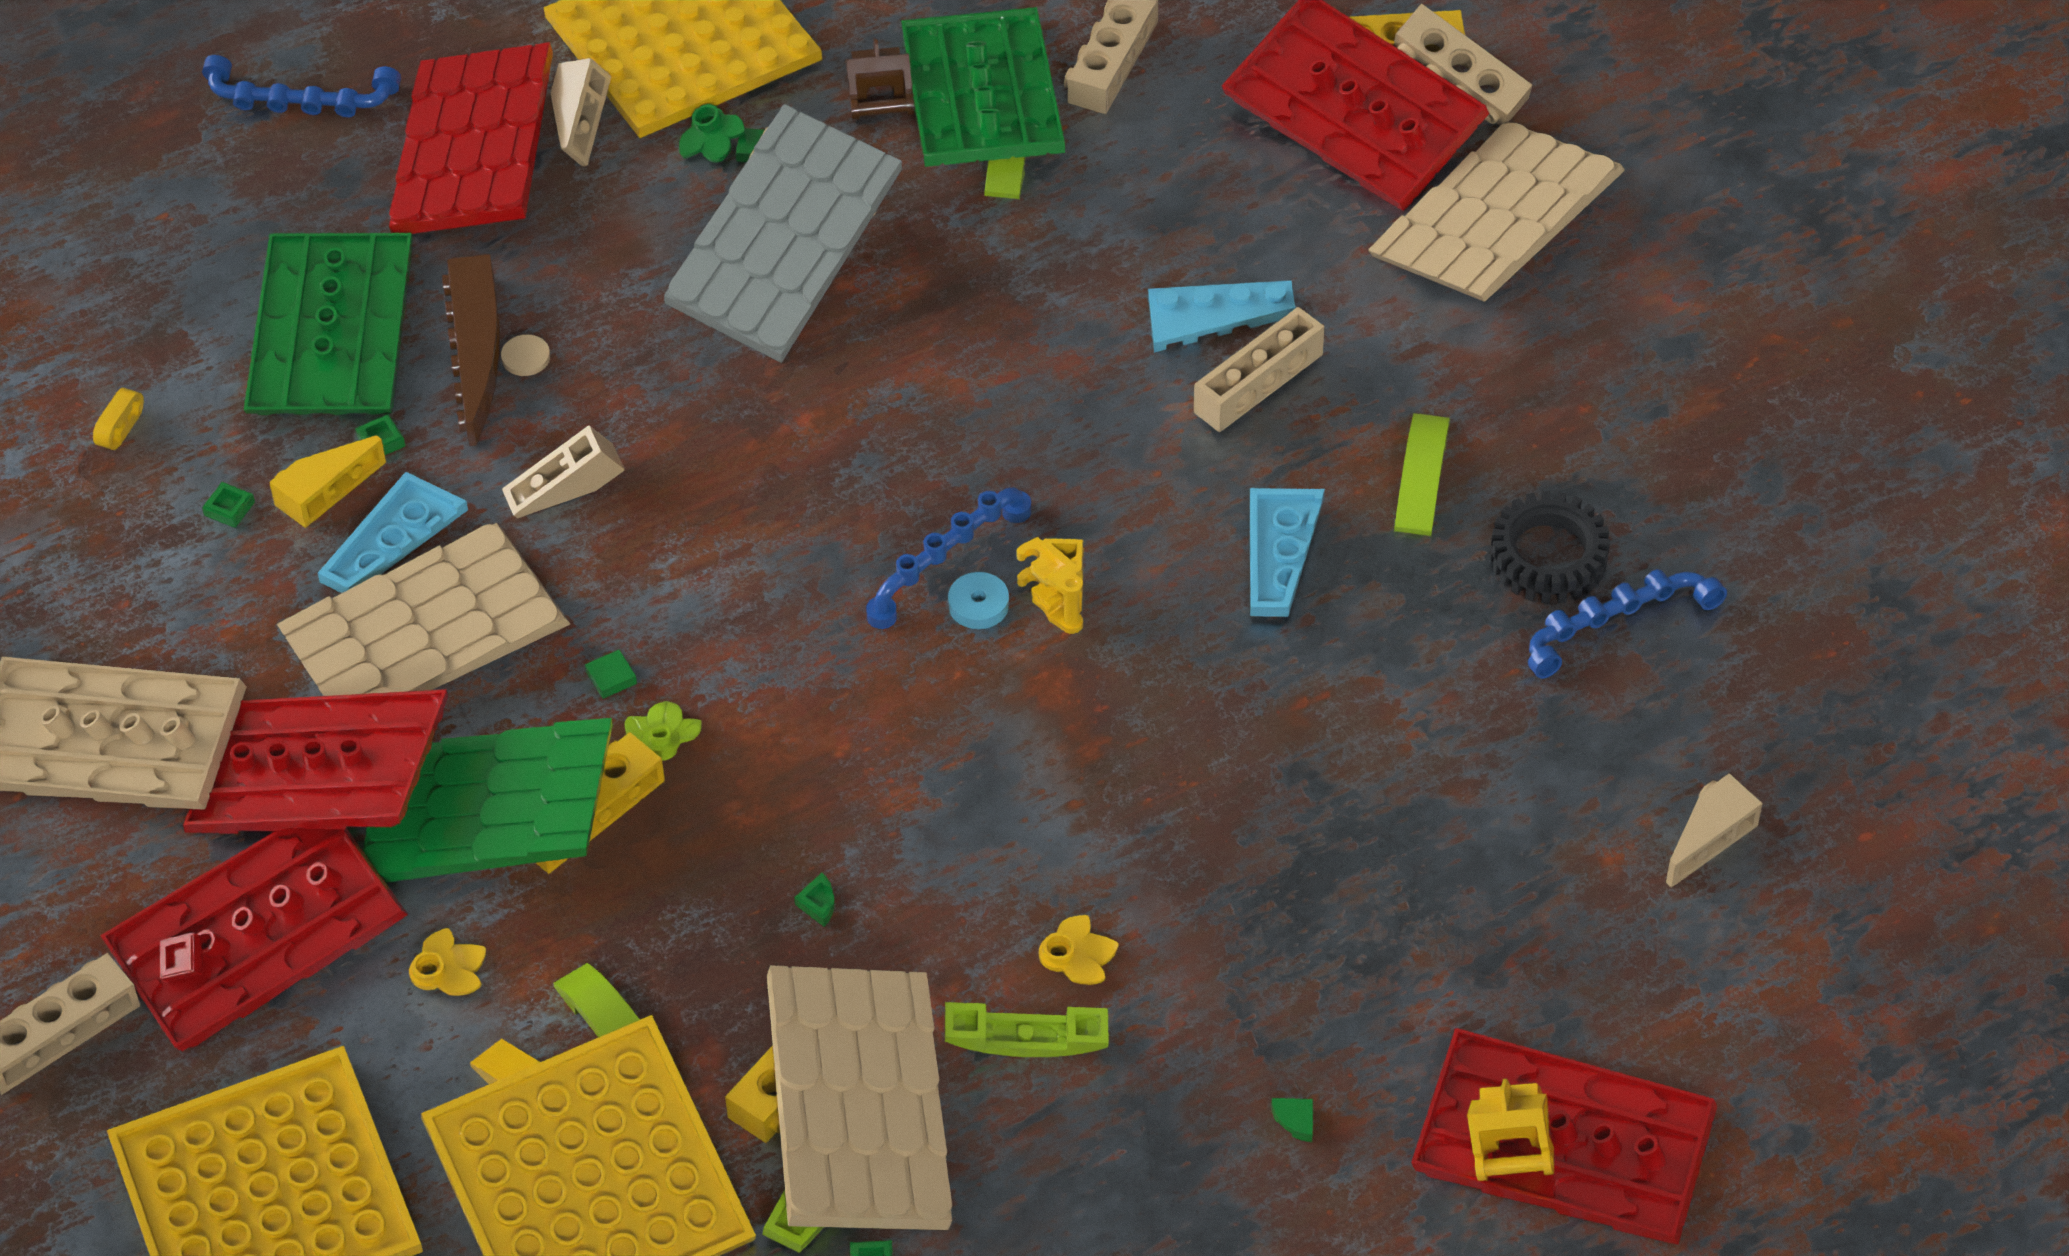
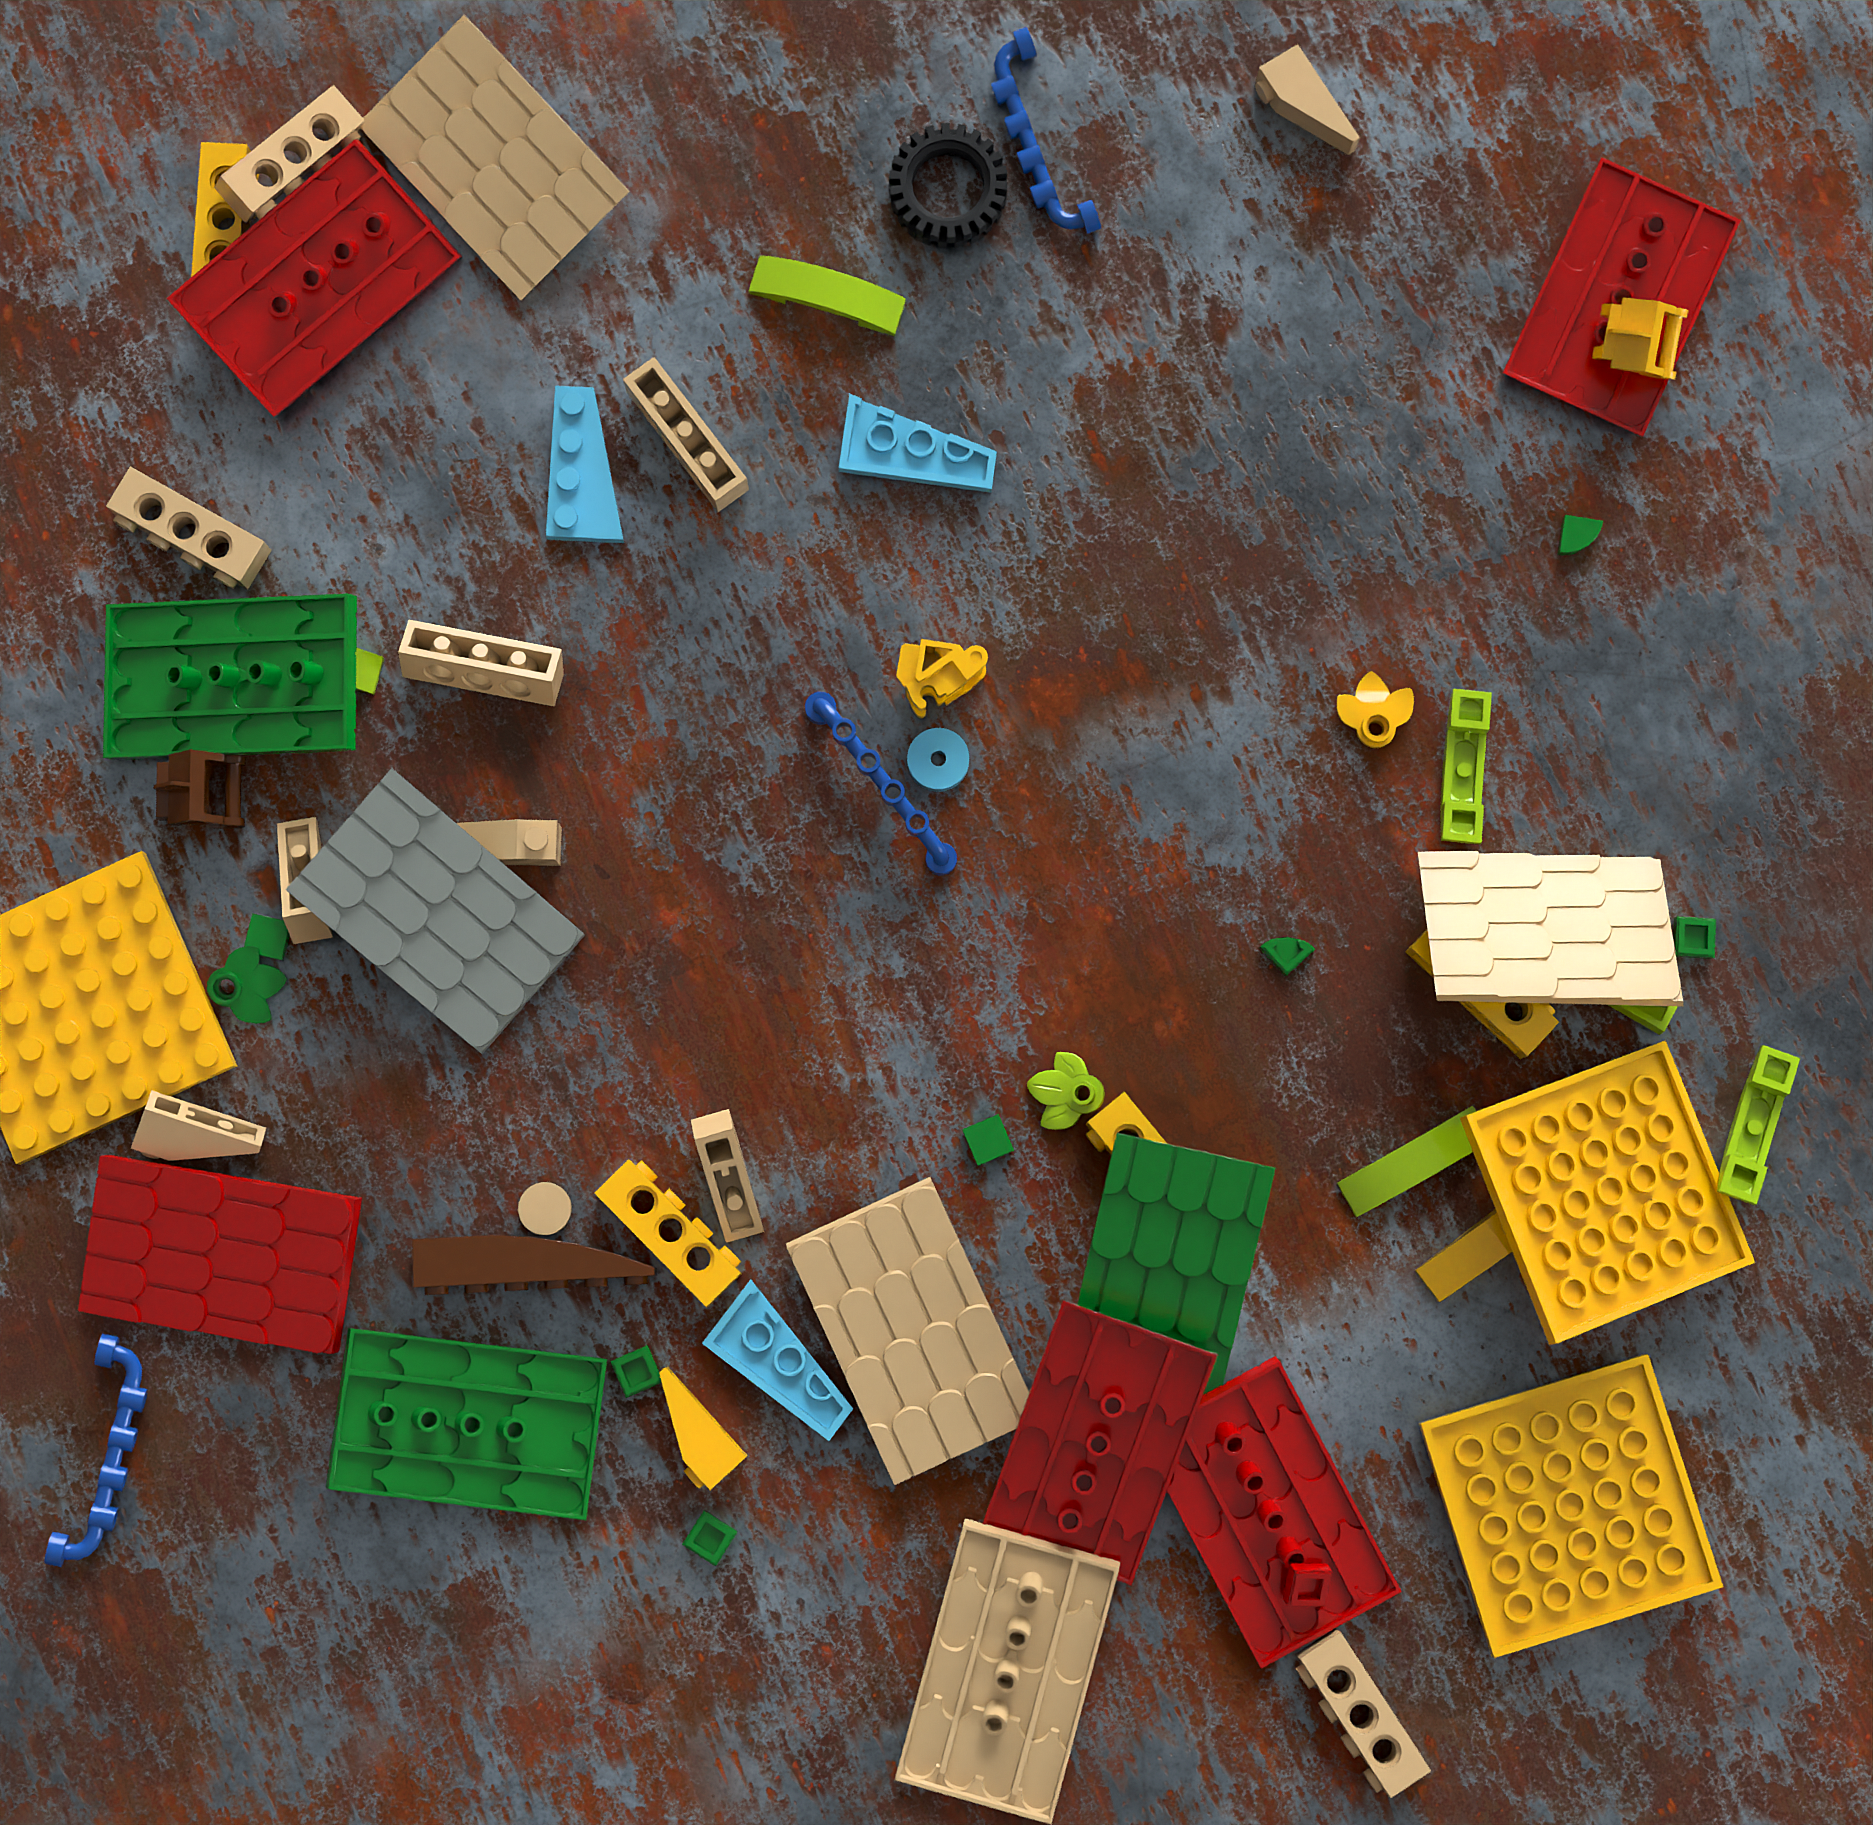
camera: 90 degrees left, 30 degrees up
yellow beam [93,387,144,450] -> none
yellow plate [409,928,486,996] -> none
none -> tan brick [398,620,564,706]
none -> tan slope [457,819,562,866]
none -> yellow brick [595,1159,742,1307]

